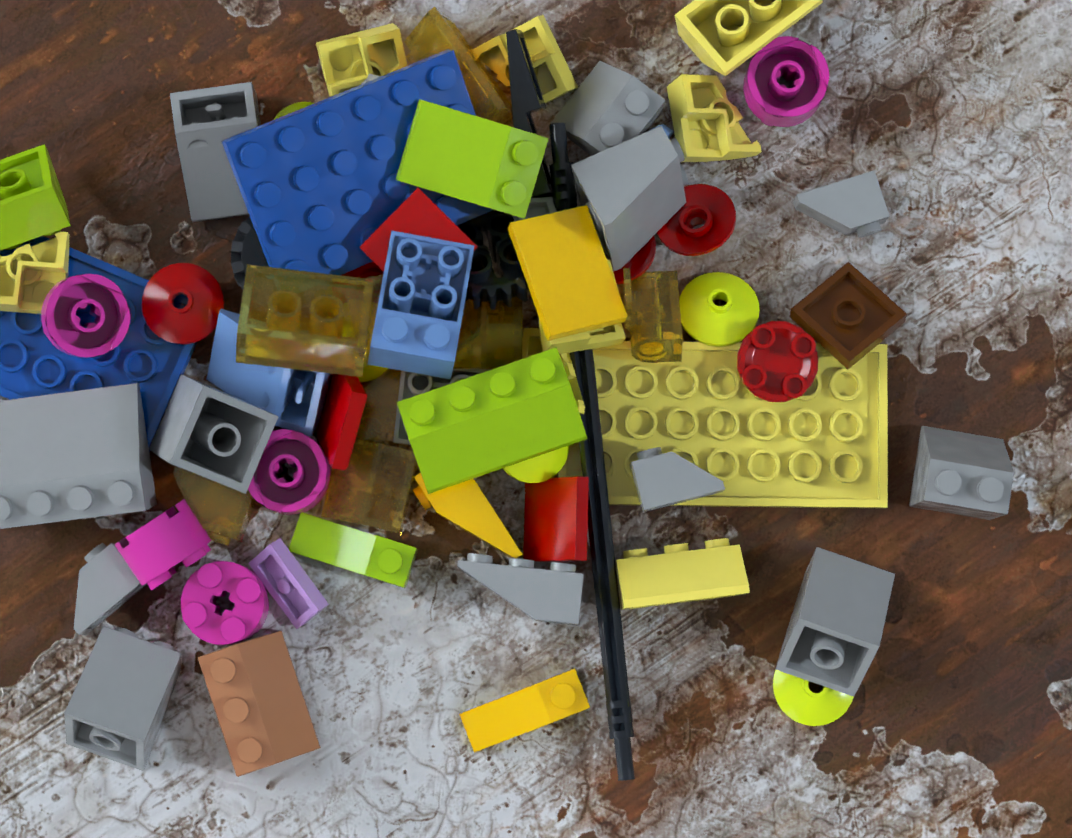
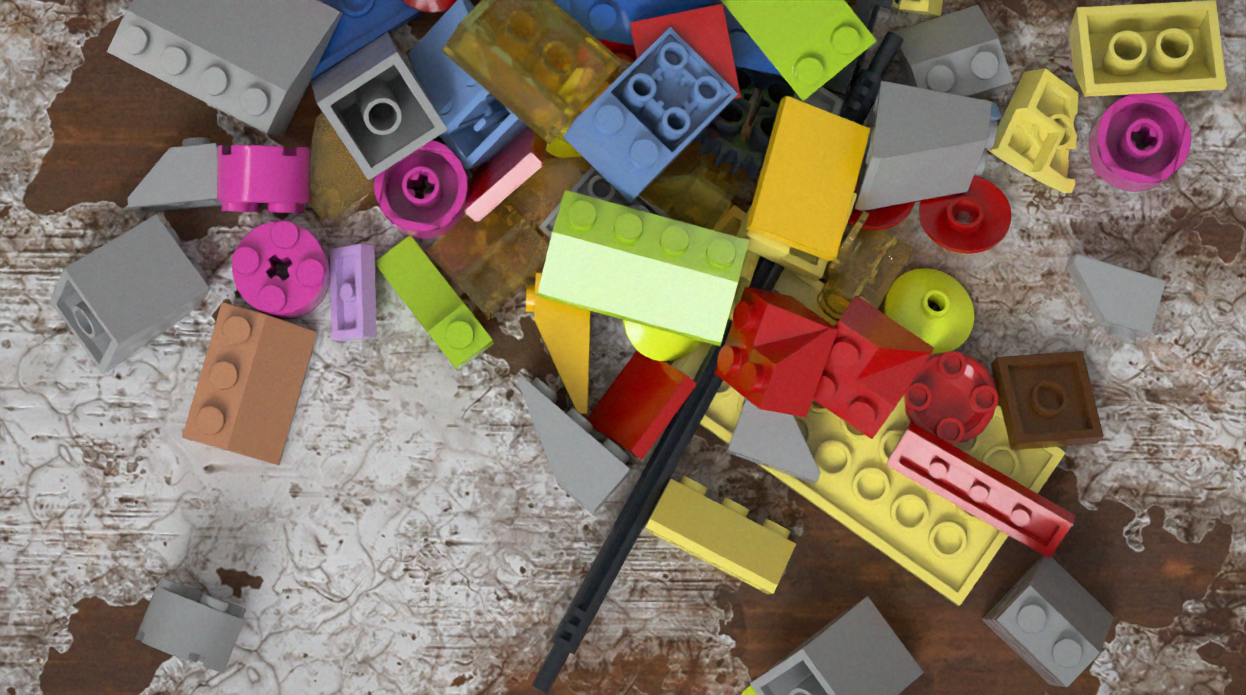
camera: 35 degrees right, 0 degrees up
yellow slope [459,668,590,753] -> none
none -> red slope [715,286,838,417]
none -> red slope [813,295,934,439]
none -> plate [886,422,1076,559]

